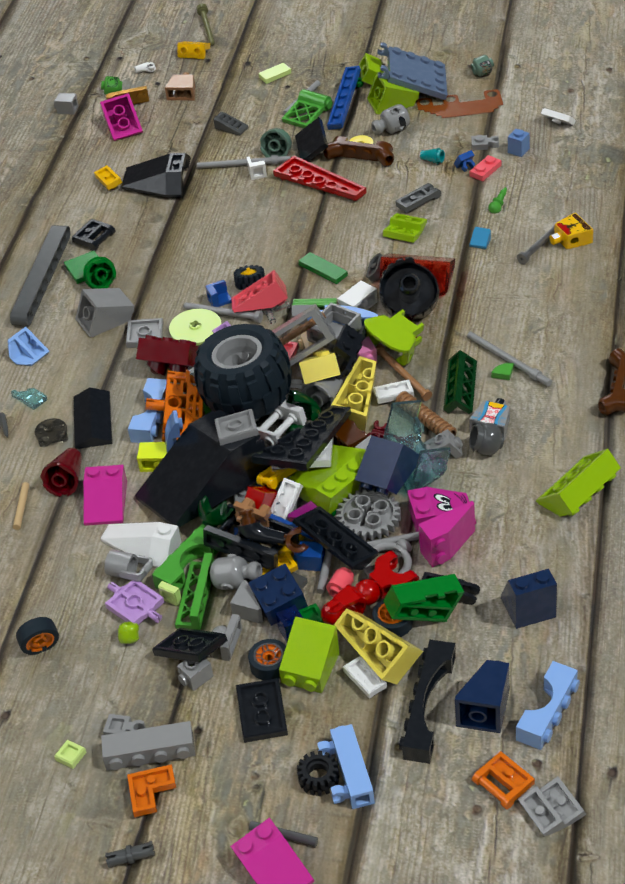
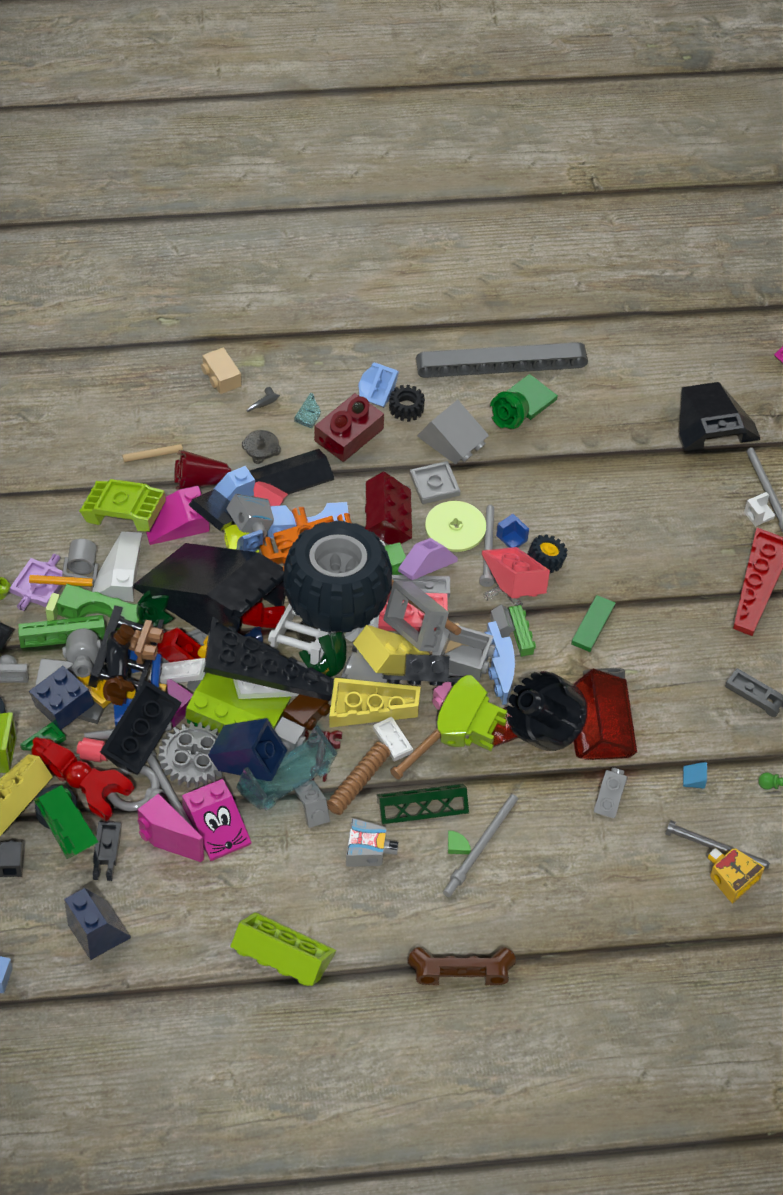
camera: 65 degrees right, 10 degrees up
black plate [72,219,116,251] -> none
yellow plate [94,165,122,190] -> none
light grey tile [214,409,259,445] -> none
clear blue brick [276,605,303,642] -> none
white brick [337,281,378,310] -> none
lime slope [383,213,427,243] -> none
dark grey piece [469,423,504,455] -> none
none -> light orange bar [29,575,93,587]
none -> lime plate [79,479,166,531]
none -> black tile [189,489,235,531]
none -> light blue slope [213,466,255,501]
none -> light grey torso [226,493,274,538]
none -> coral brick [253,481,288,506]
none -> dark red piece [314,393,384,462]
none -> black tyre [389,385,425,422]
none -> light grey bracket [594,767,628,818]

